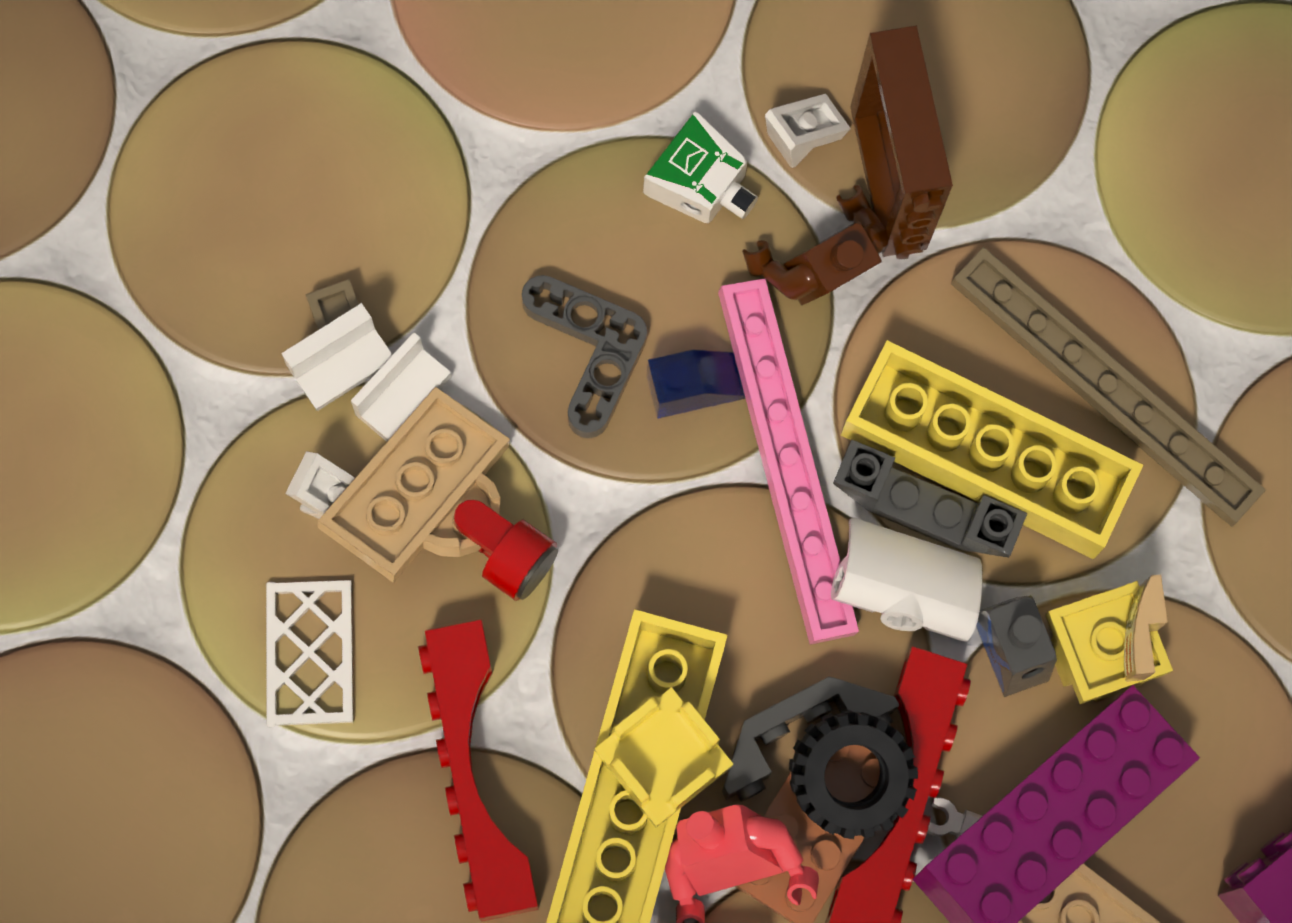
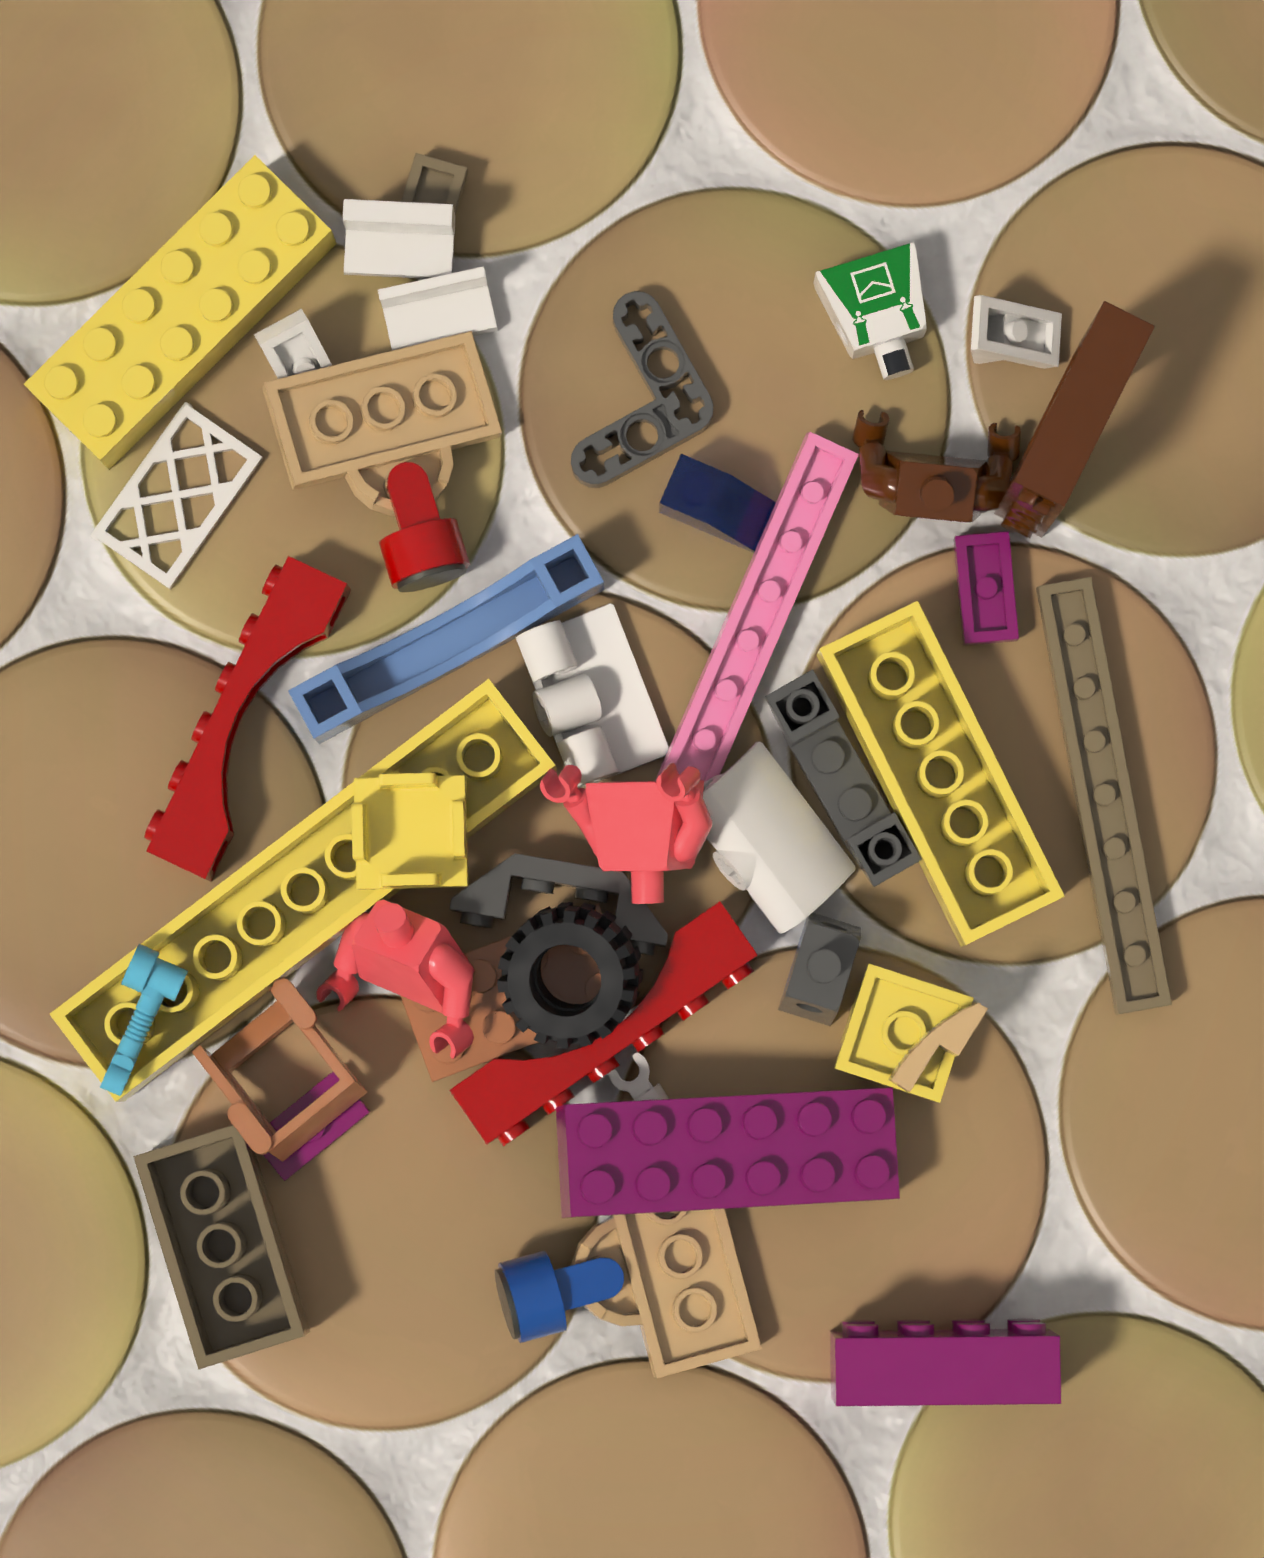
camera: 45 degrees right, 10 degrees up
none -> light yellow brick [24,155,337,470]
none -> medium blue arch [288,534,605,744]
none -> white panel [516,603,669,788]
none -> coral torso [540,763,713,904]
none -> magenta plate [953,531,1019,646]

